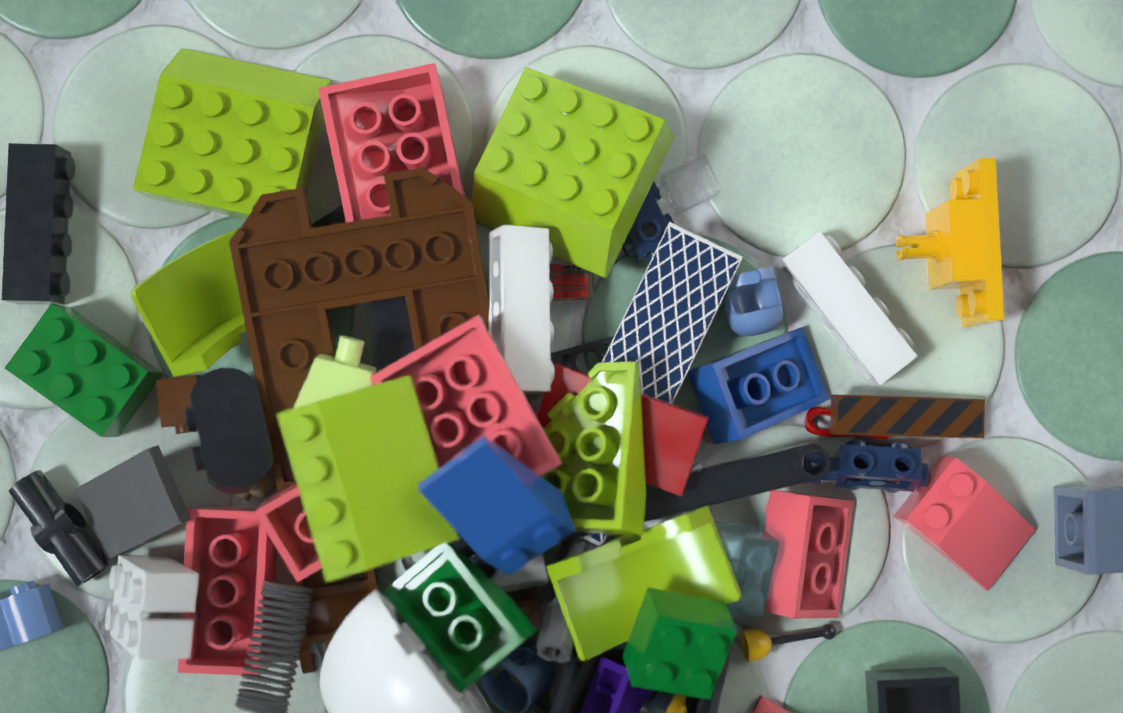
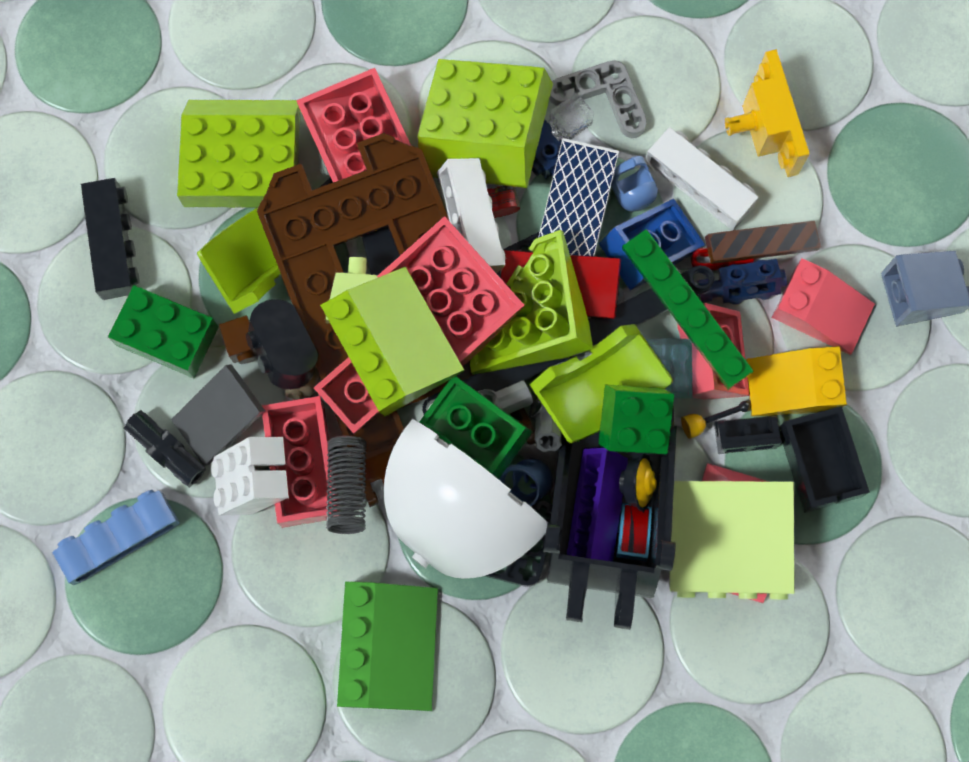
camera: 15 degrees left, 10 degrees down
blue slope [418,436,575,576] -> none
none -> light grey beam [549,60,646,138]
none -> green plate [622,229,753,390]
none -> black hinge [714,416,782,454]
none -> yellow slope [746,347,847,417]

